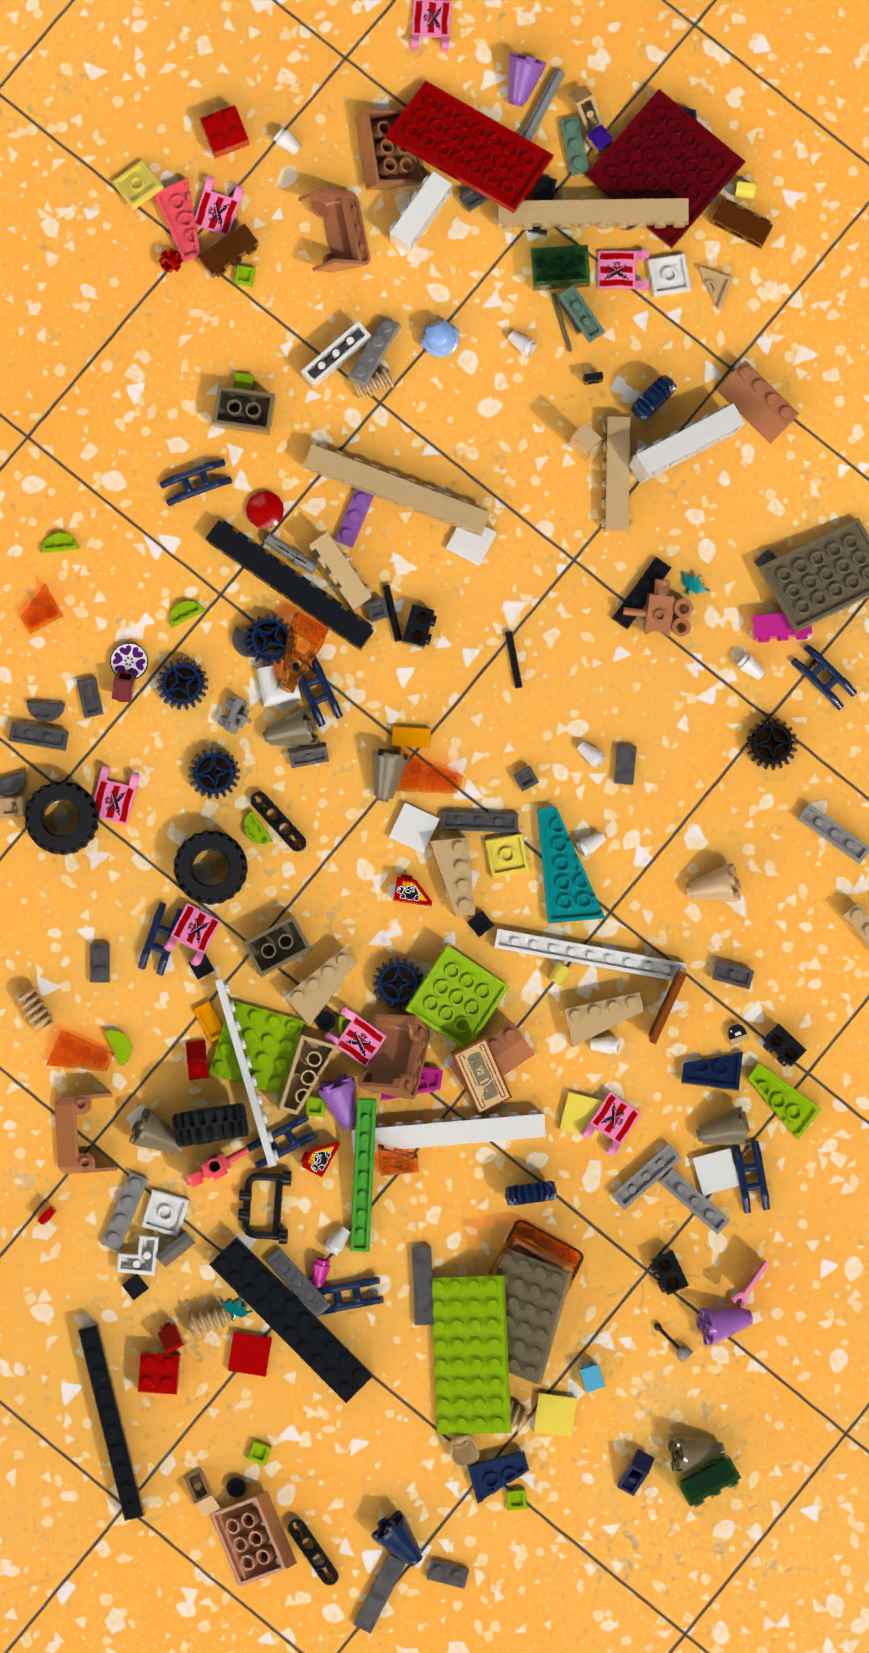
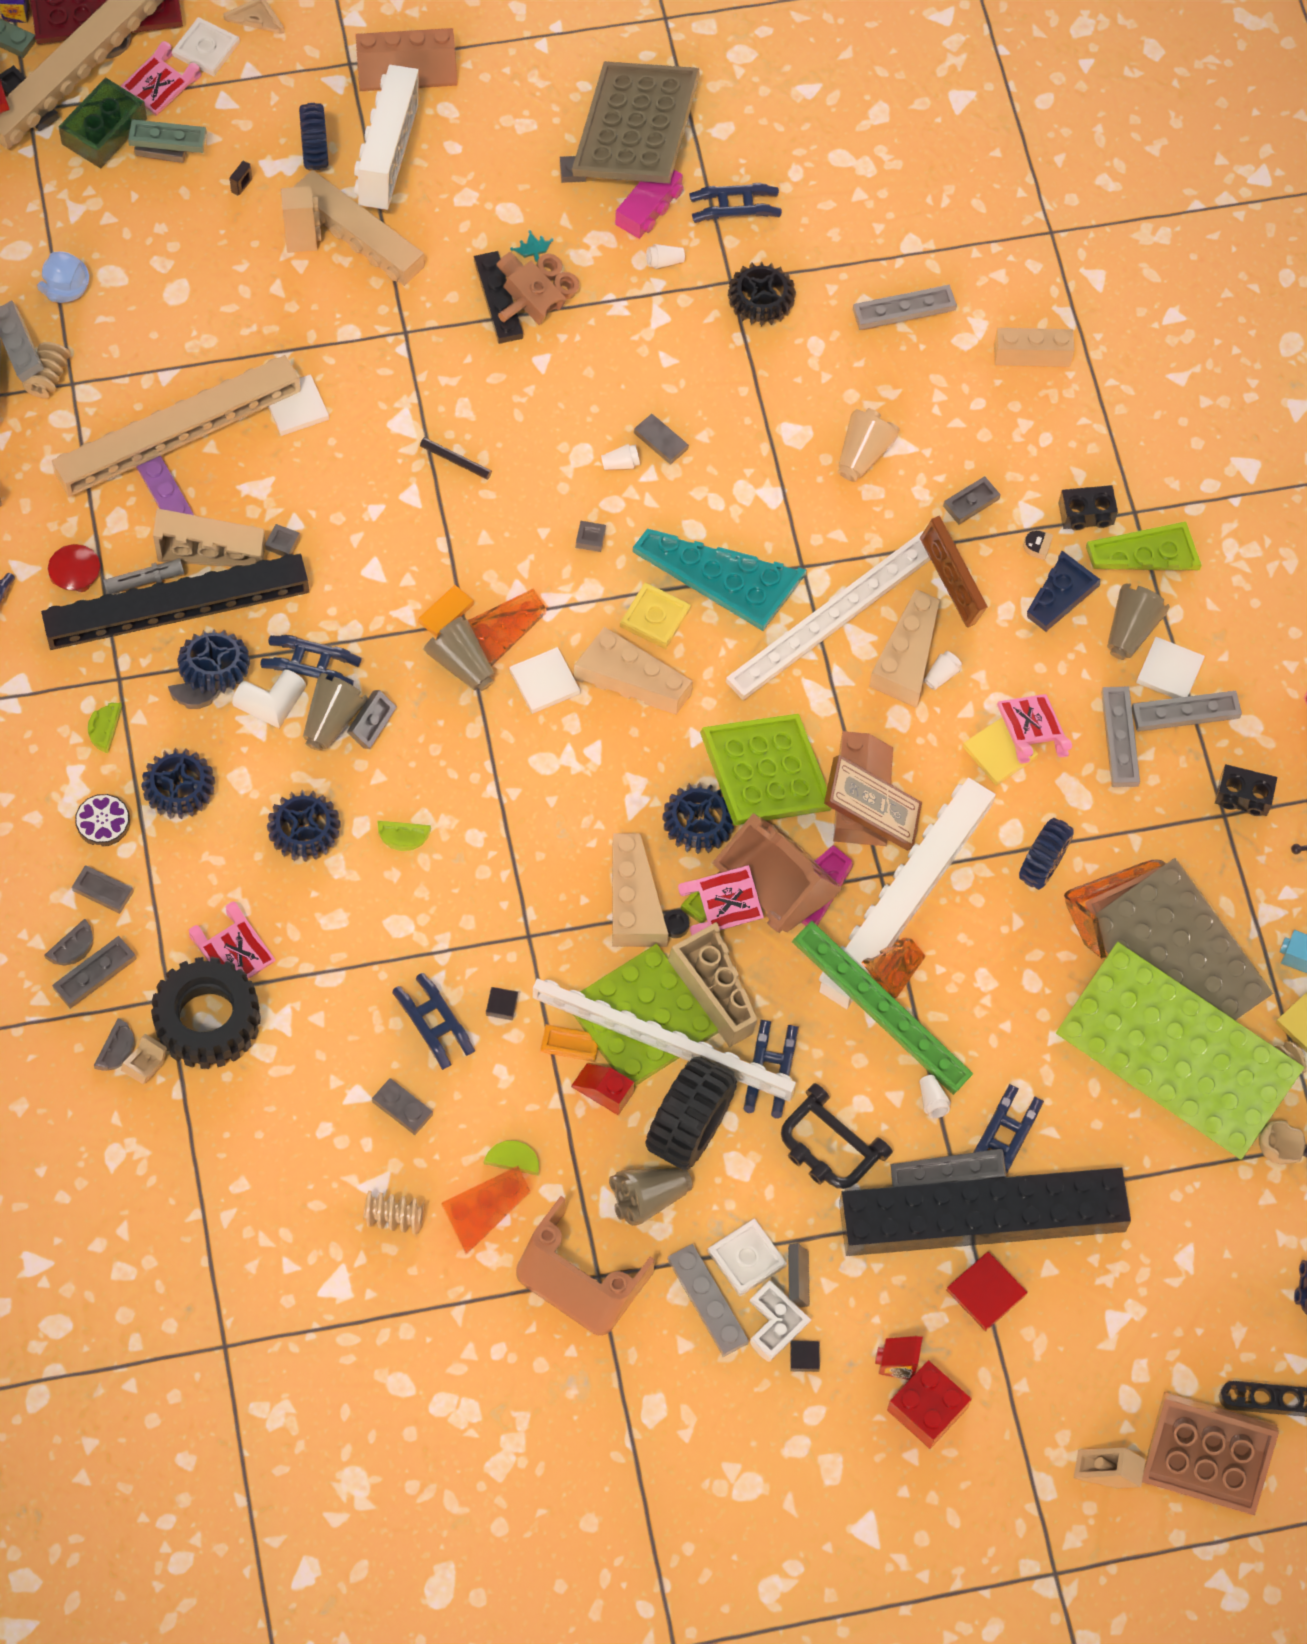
camera: 50 degrees left, 20 degrees down
red tile [37,1206,57,1225] -> none
black brick [78,1324,145,1521] -> none
dark red brick [111,670,136,703] -> none
flag [164,903,220,966] -> none
black tyre [174,830,248,905] -> none
coral piece [184,1147,250,1187] -> none
tan piece [188,1305,230,1337] -> none
light grey hips [218,697,252,735] -> none
teal piece [221,1297,253,1321] -> none
black tile [226,1477,246,1498] -> none
dark tan brick [243,915,312,978] -> none
lime tile [247,1440,272,1466] -> none
black beam [251,792,306,852] -> none
clear orange plate [280,612,329,693] -> none
slope [300,1142,341,1177] -> none
lime tile [305,1096,326,1117] -> none
dark pink cone [312,1257,331,1287] -> none
medium lavender cone [318,1073,357,1130] -> none
black bar [383,585,402,642] -> none
slope [394,874,432,907] -> none
black brick [402,604,437,649] -> none
flat silver tile [412,1247,434,1326] -> none
flat silver tile [441,810,518,833] -> none
black tile [467,910,494,938] -> none
white cone [508,330,537,356] -> none
light yellow brick [548,962,571,987] -> none
olive axle [551,293,572,353] -> none
white cone [576,832,606,857] -> none
dark blue piece [732,1141,770,1214] -> none

